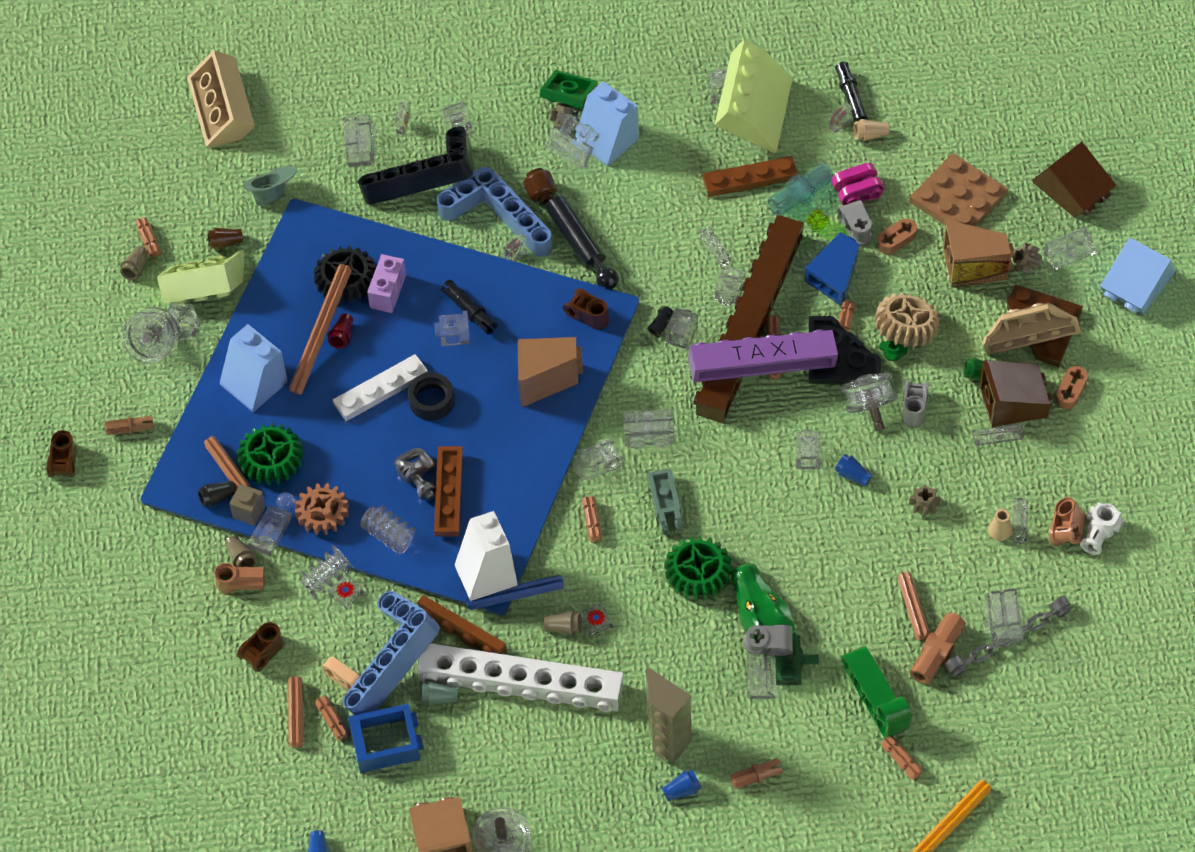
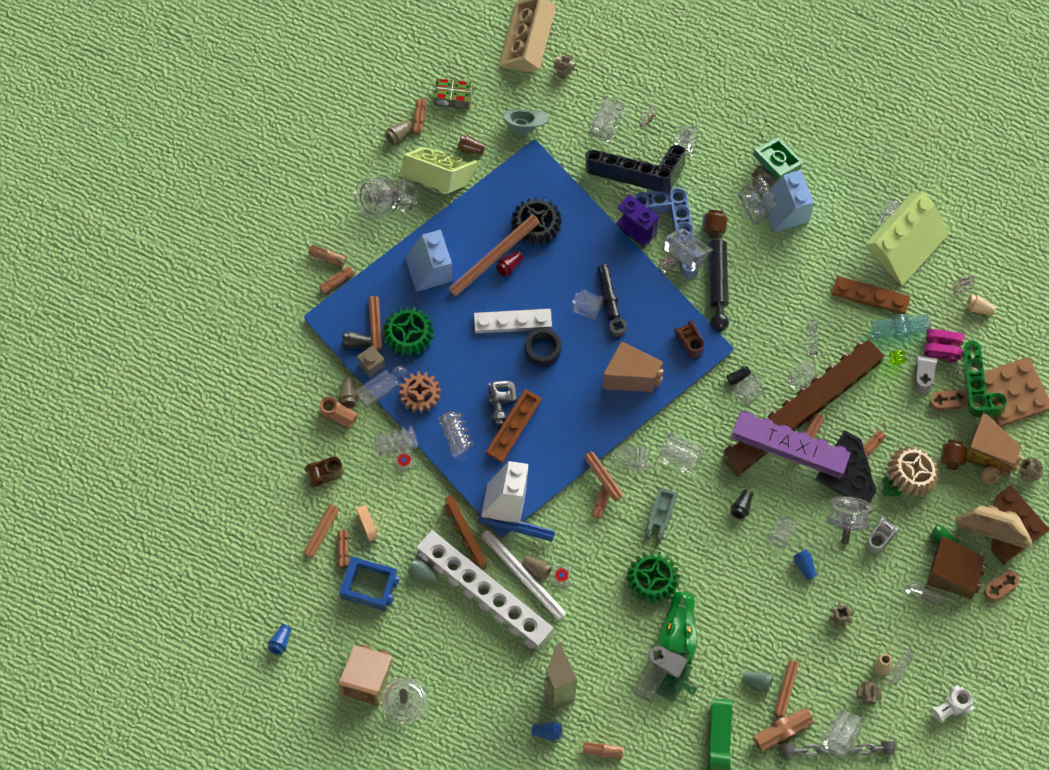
camera: 25 degrees right, 10 degrees up
reddish brown piece [47,430,77,478] -> none
medium blue beam [343,591,439,715] -> none
lavender brick [367,254,406,313] -> none
blue slope [805,232,859,306] -> none
black pin [835,62,868,122] -> none
nougat piece [1049,497,1086,546] -> none
none -> nougat axle [320,266,354,294]
none -> piece [434,79,474,109]
none -> white axle [481,530,566,620]
none -> dark tan gear [553,53,576,78]
none -> nougat axle [585,451,623,502]
none -> dark grey bush [609,318,627,337]
none -> dark purple panel [616,194,659,248]
none -> clear slope [665,228,712,271]
none -> pearl dark grey cone [730,489,754,519]
none -> sand green cone [742,671,773,692]
none -> dark tan gear [856,682,881,705]
none -> reddish brown head [940,440,967,470]
none -> green beam [962,340,1007,417]
none -> tan plate [980,466,1000,484]

